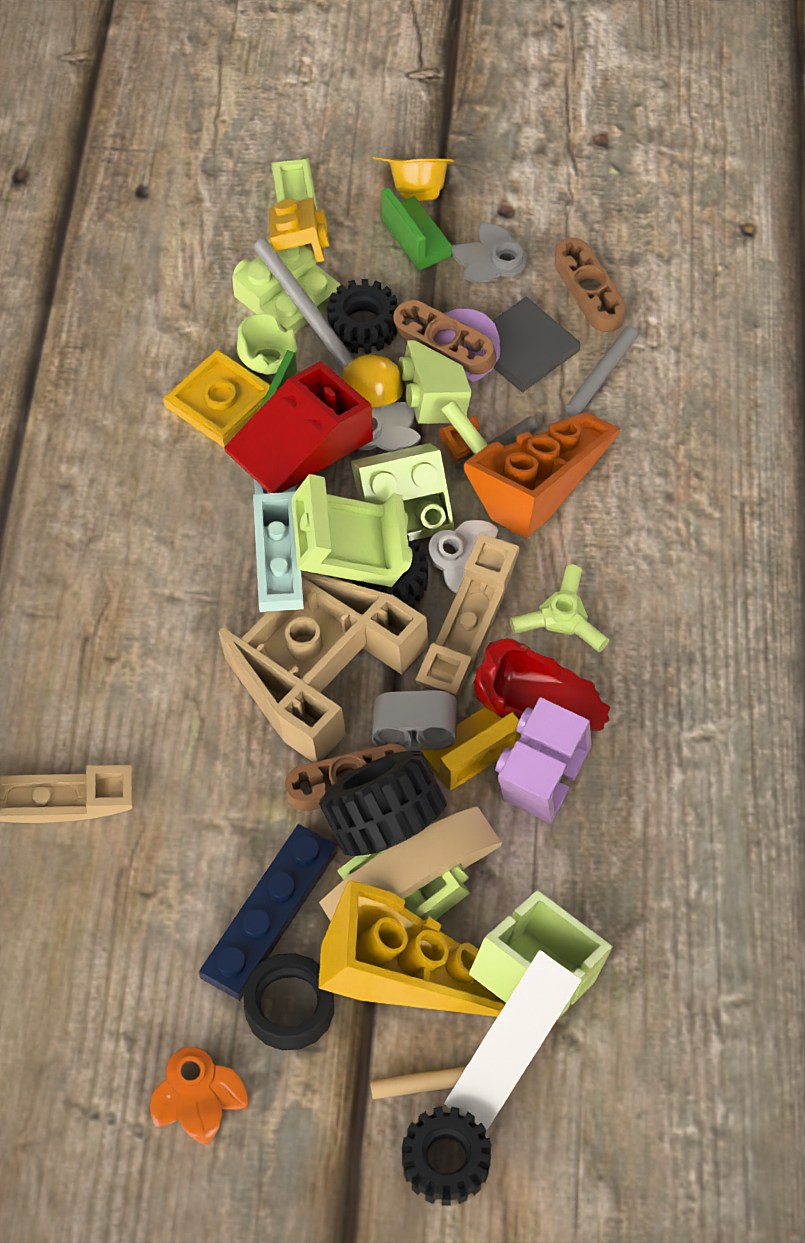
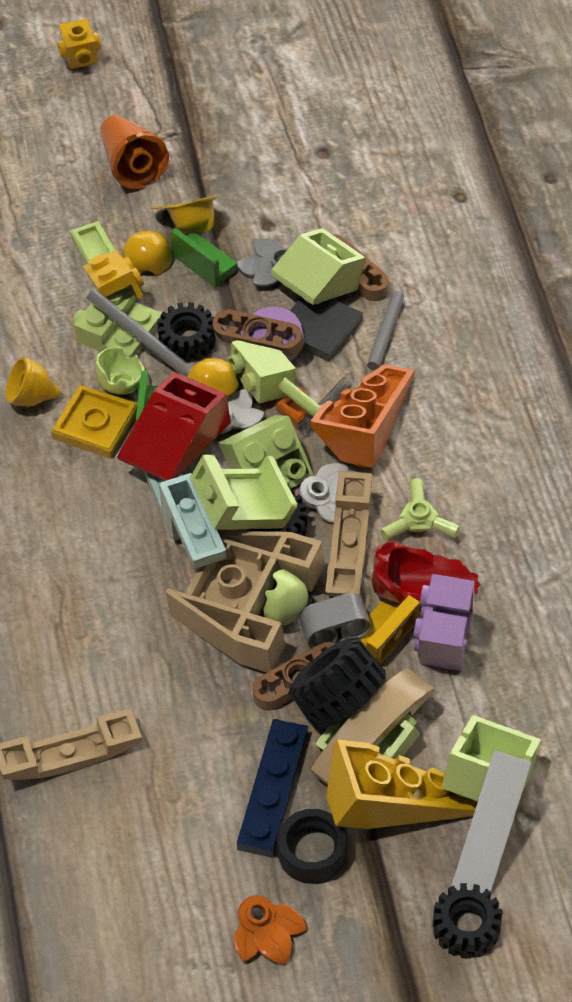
camera: 15 degrees left, 5 degrees down
tan piece [370,1066,467,1100] -> none
none -> yellow helmet [5,357,60,407]
none -> orange cone [100,115,169,189]
none -> yellow hair [122,230,173,275]
none -> yellowish green hair [263,569,309,626]
none -> yellowish green slope [270,228,365,305]

